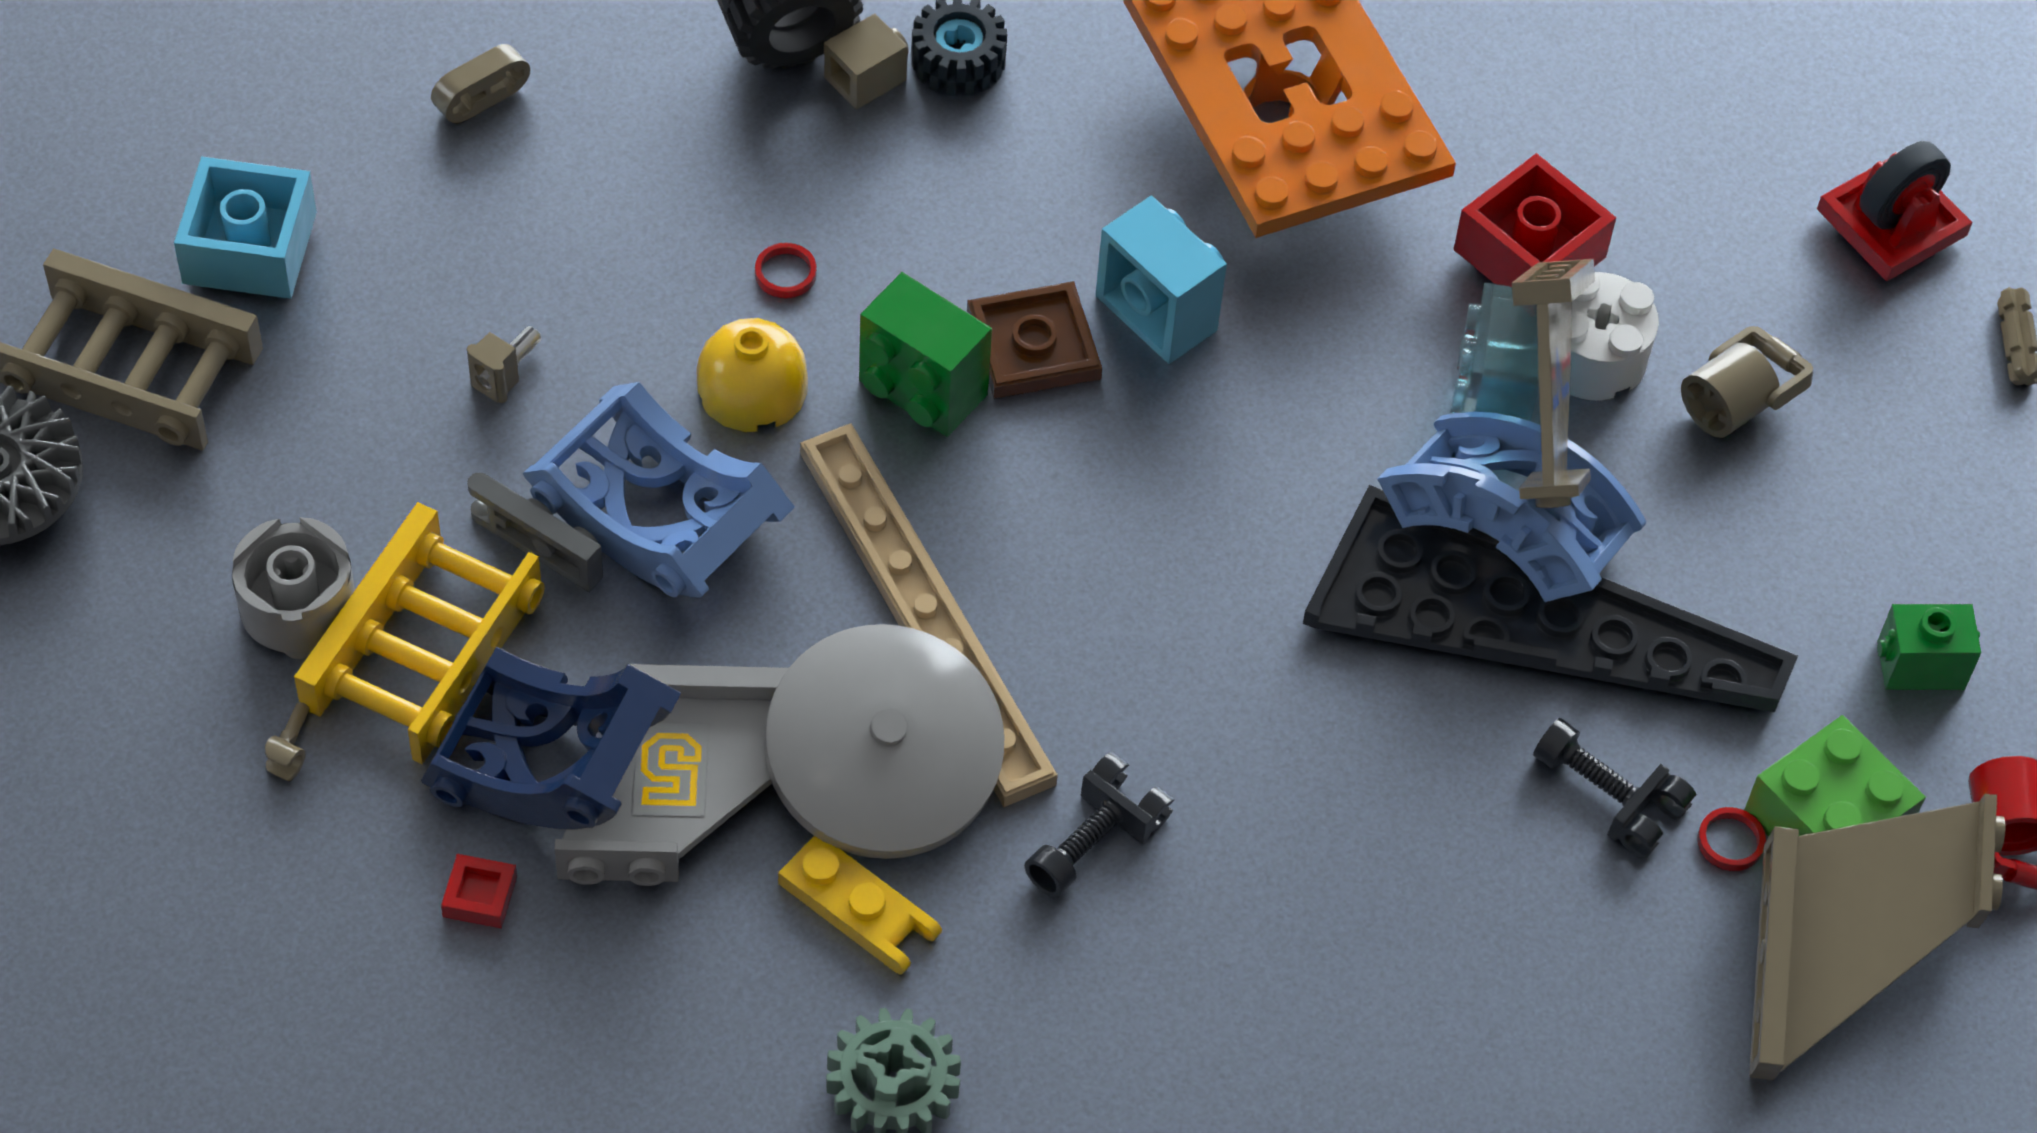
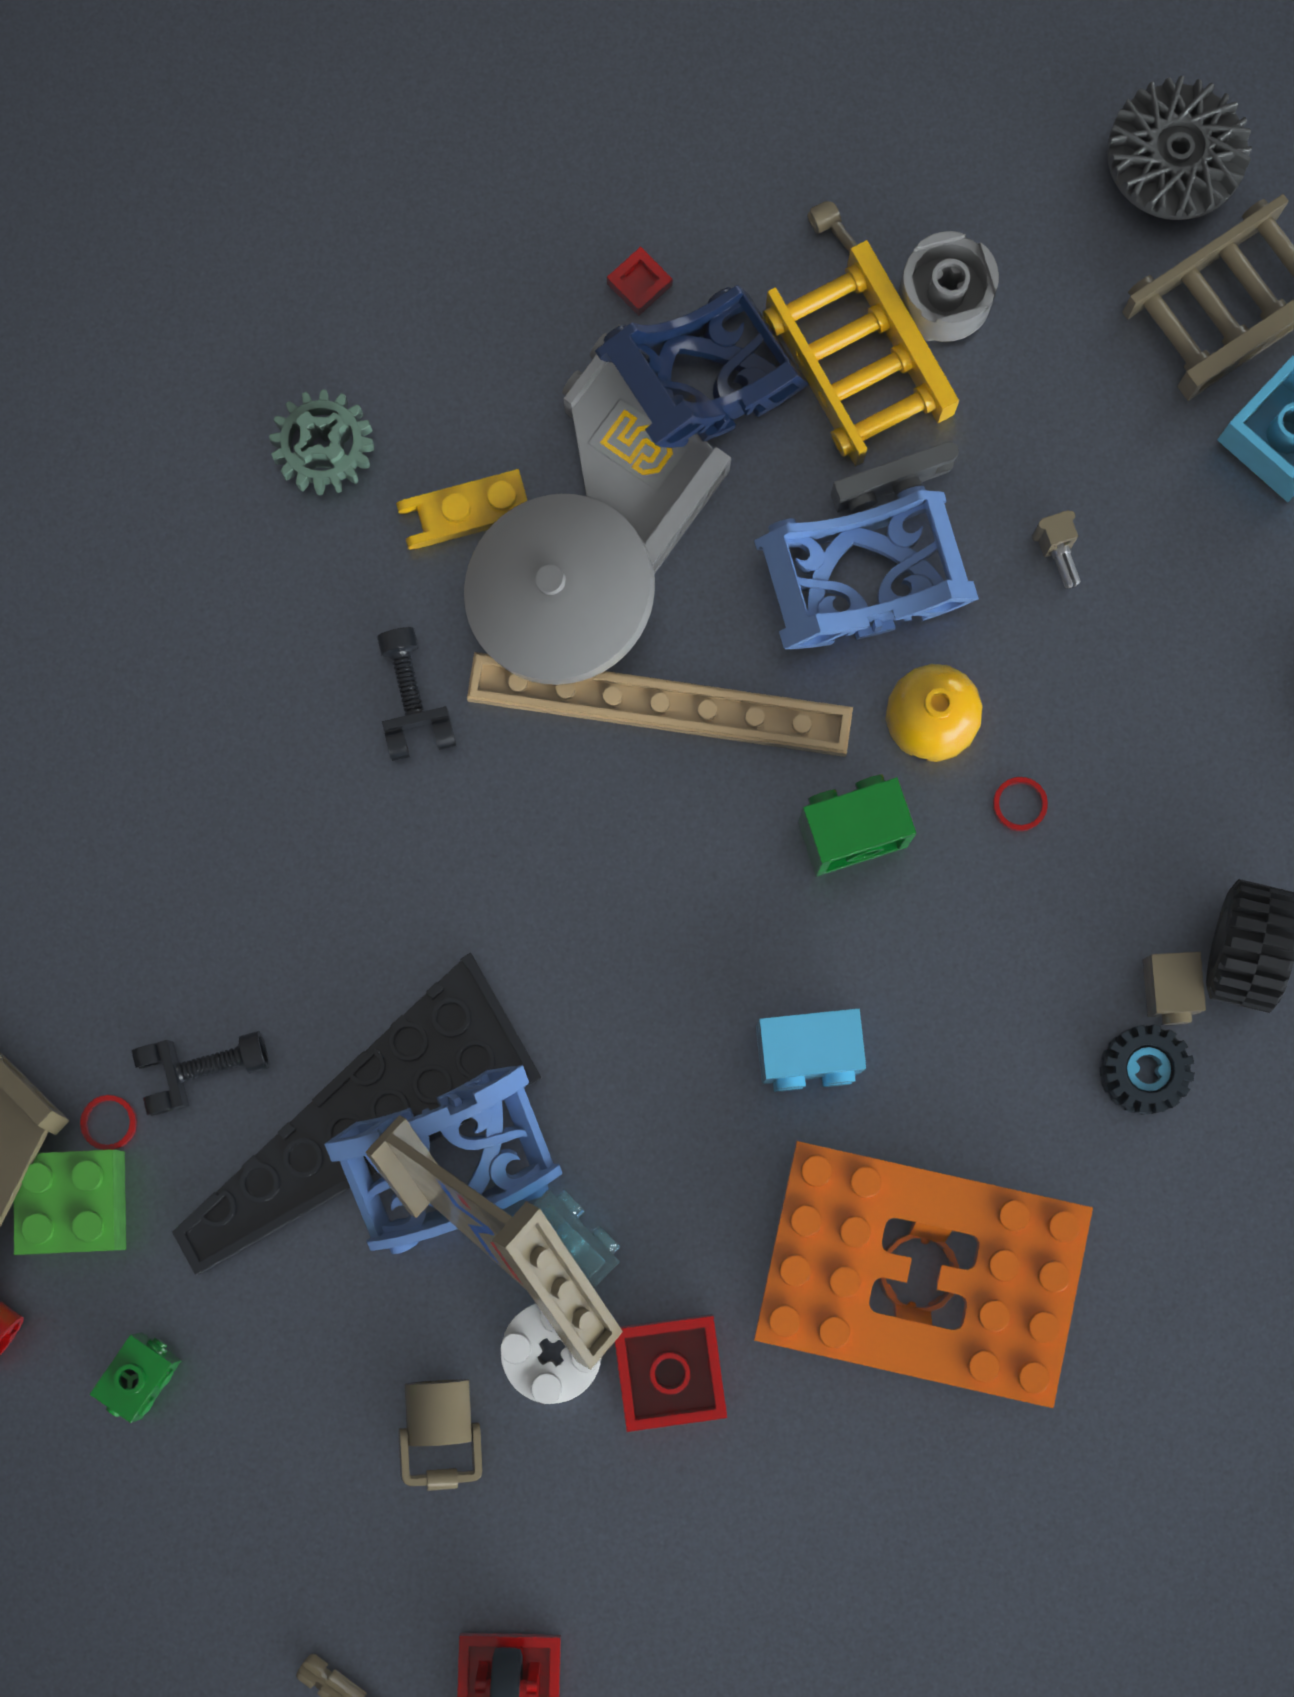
camera: 130 degrees right, 25 degrees up
reddish brown tile [967,281,1102,399] -> none

